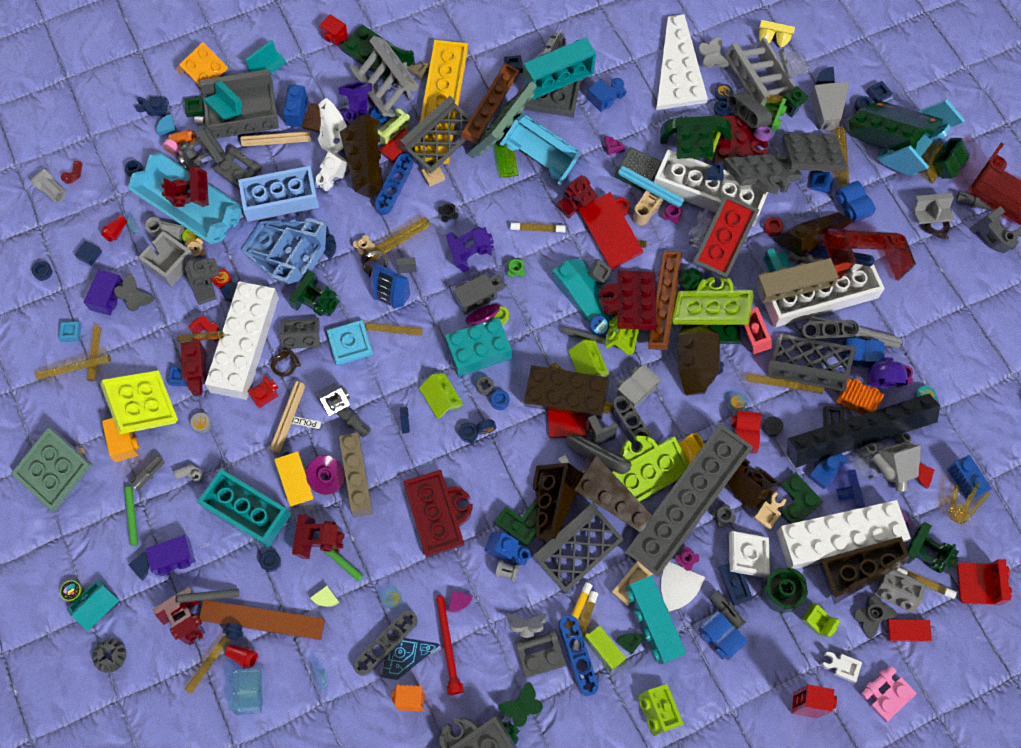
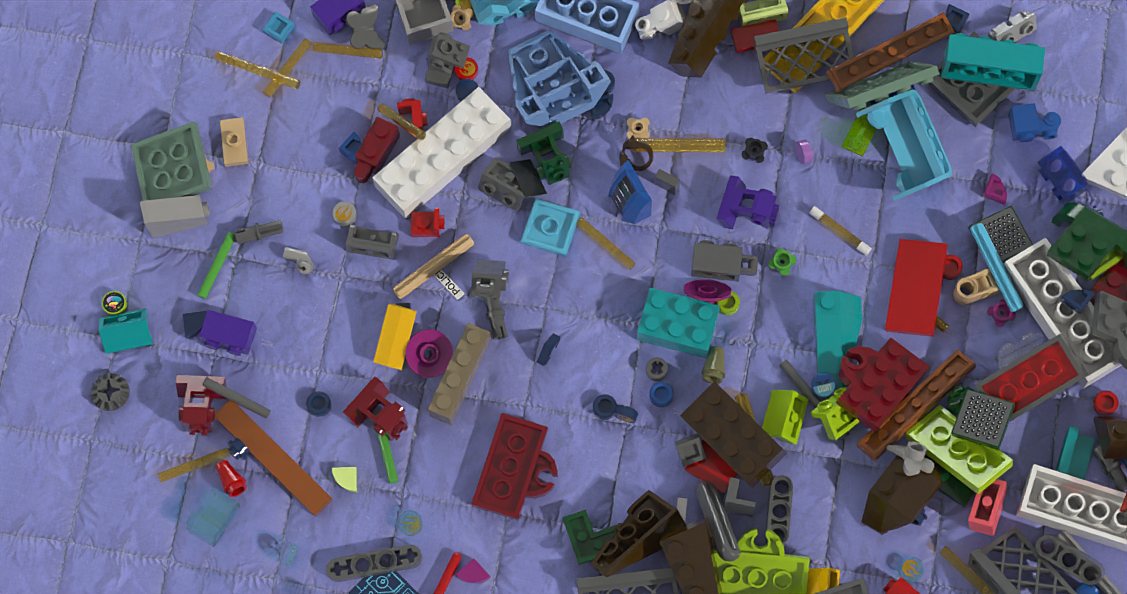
camera: 40 degrees right, 5 degrees up
neon yellow plate [101,370,178,434] -> none
light orange brick [102,418,140,462] -> none
teal brick [197,469,291,548] -> none
dark brown piece [271,349,301,377] -> none
blue beam [375,153,413,215] -> none
lime panel [419,373,463,419] -> none
tan plate [421,164,445,187] -> none
blue brick [484,532,531,566] -> none
light grey bush [495,559,520,583] -> none
dark red tile [556,175,598,219] -> none
dark grey tile [588,259,612,285] -> none
light grey brick [617,365,661,408] -> none
dark tan brick [755,258,839,304] -> none
none -> light grey slope [140,195,210,239]
none -> tan plate [220,117,249,167]
none -> clear yellow bar [313,42,383,59]
none -> dark grey hinge [345,224,399,260]
none -> black sticker [509,159,547,198]
none -> dark grey tile [675,434,706,467]
none -> olive cone [701,346,725,384]
none -> medium lavender tile [795,139,813,164]
none -> light grey animal [887,441,934,476]
none -> tile [951,389,1015,450]
none -> clear blue brick [1038,146,1092,203]

